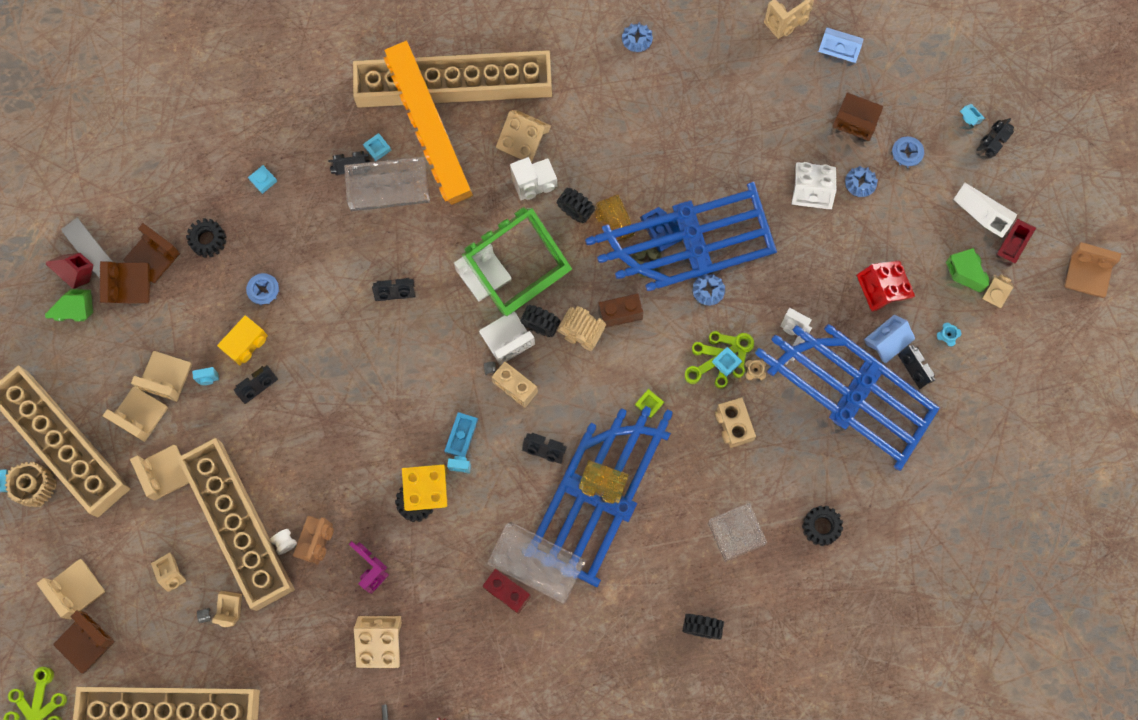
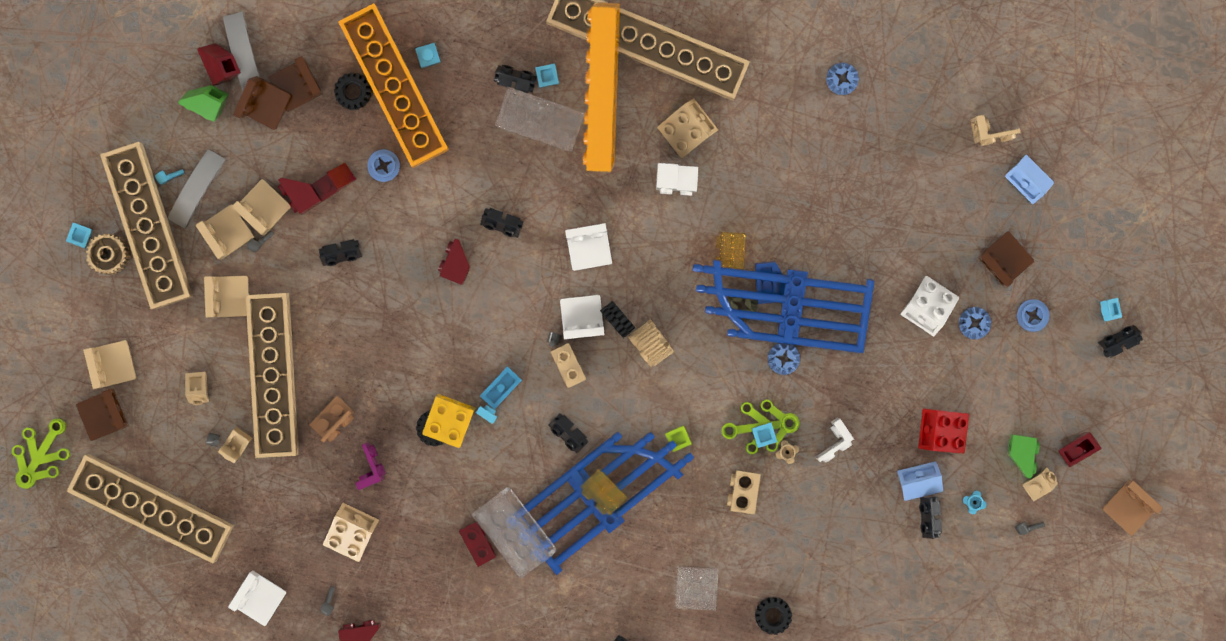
camera: 25 degrees right, 15 degrees up
medium azure plate [192,367,219,385] -> none
yellow brick [217,315,268,366] -> none
white wheel [270,529,297,555] -> none
bright green window [461,207,572,316] -> none
black tyre [556,188,595,223] -> none
reddish brown brick [598,293,643,328] -> none
blue piece [755,324,940,471] -> none
white slope [953,183,1017,238] -> none
none -> medium azure hand [155,169,184,185]
none -> light grey slope [168,149,226,229]
none -> dark grey hand [247,231,274,252]
none -> dark red slope [278,178,322,215]
none -> dark red slope [311,163,357,202]
none -> light orange brick [338,3,449,168]
none -> dark red slope [438,239,470,285]
none -> dark grey hand [1015,521,1045,535]

